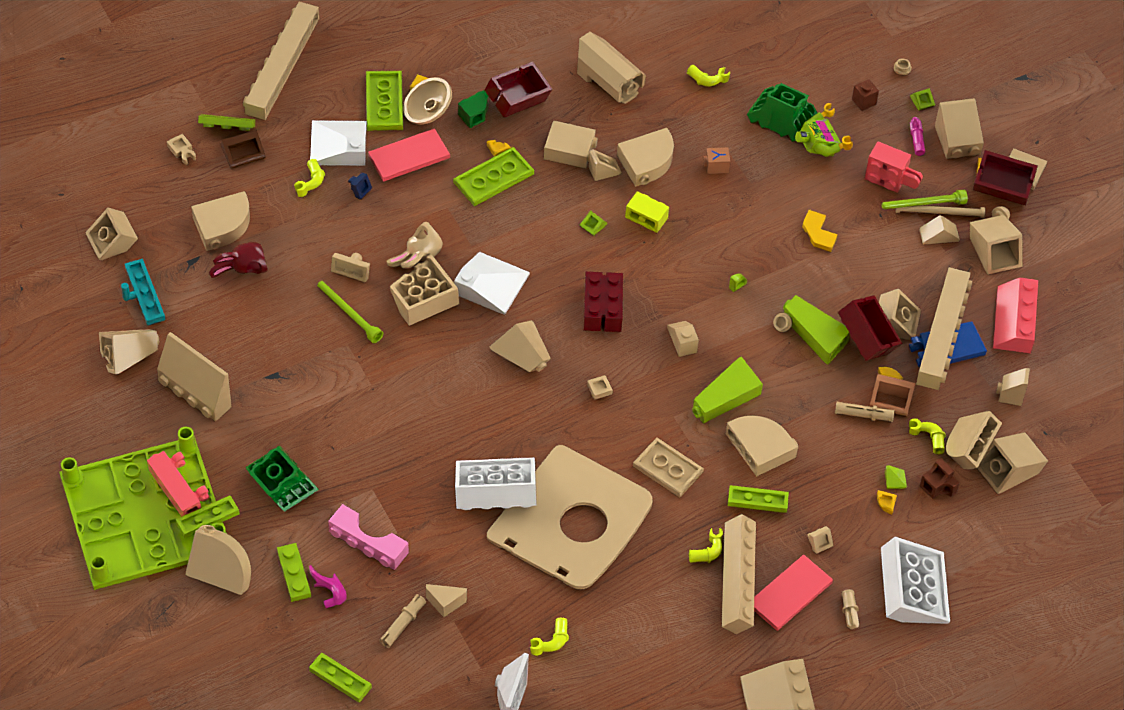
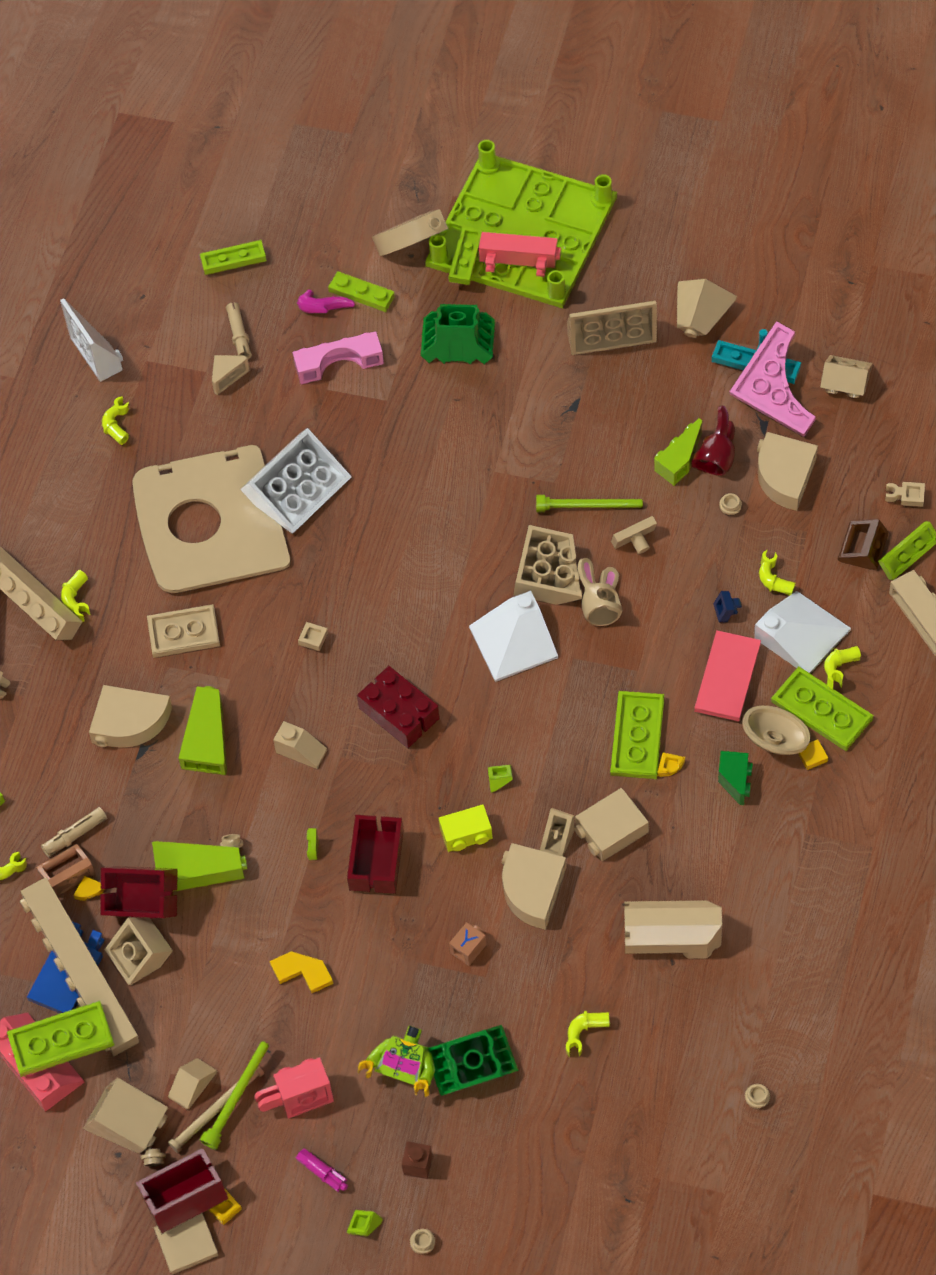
camera: 140 degrees right, 5 degrees up
dark red piece [484,62,552,118] -> none
tan slope [490,320,551,372] -> none
lime plate [728,485,789,513] -> none
tan slope [935,98,984,159] -> none
none -> lime tile [7,1001,115,1077]
none -> dark red piece [347,815,404,894]
none -> lime slope [654,418,702,486]
none -> tan plate [719,493,742,515]
none -> bright pink plate [730,321,816,437]
none -> neon yellow piece [824,646,861,690]

